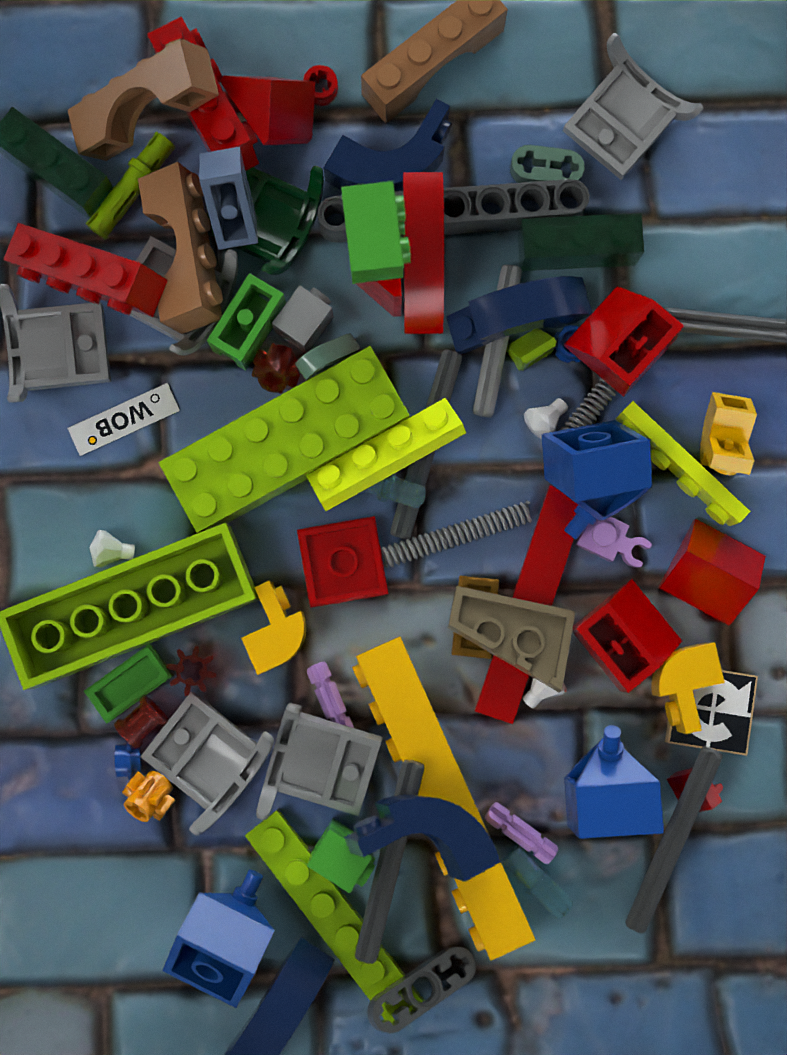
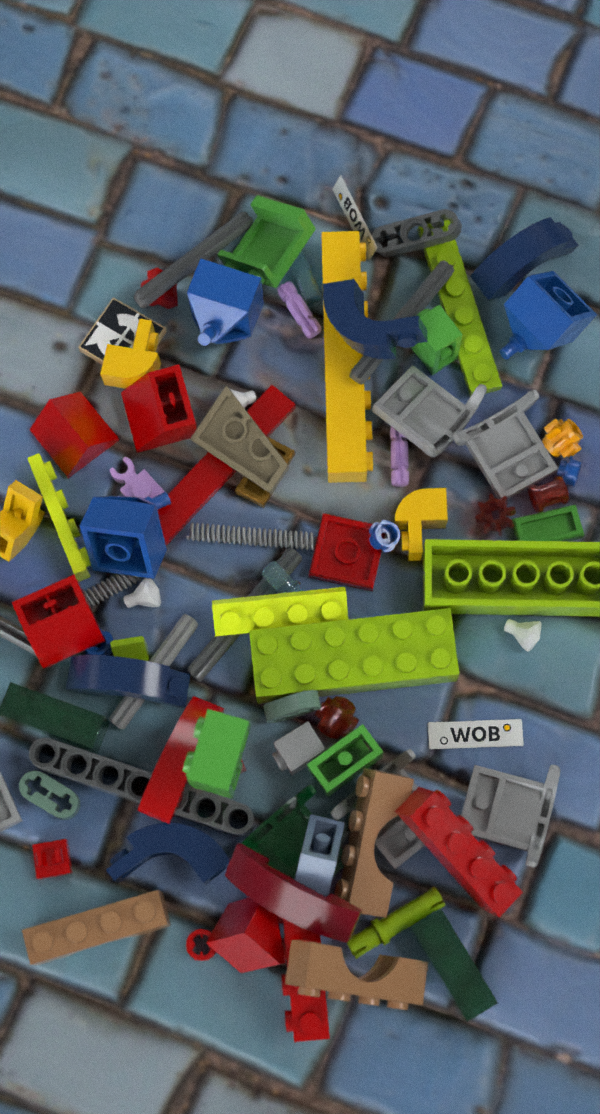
camera: 150 degrees left, 10 degrees down
none -> red tile [32,839,73,880]
none -> bright green panel [217,195,316,288]
none -> dark red slope [225,843,362,943]
none -> white sticker [332,175,378,261]
none -> plate [369,520,400,552]

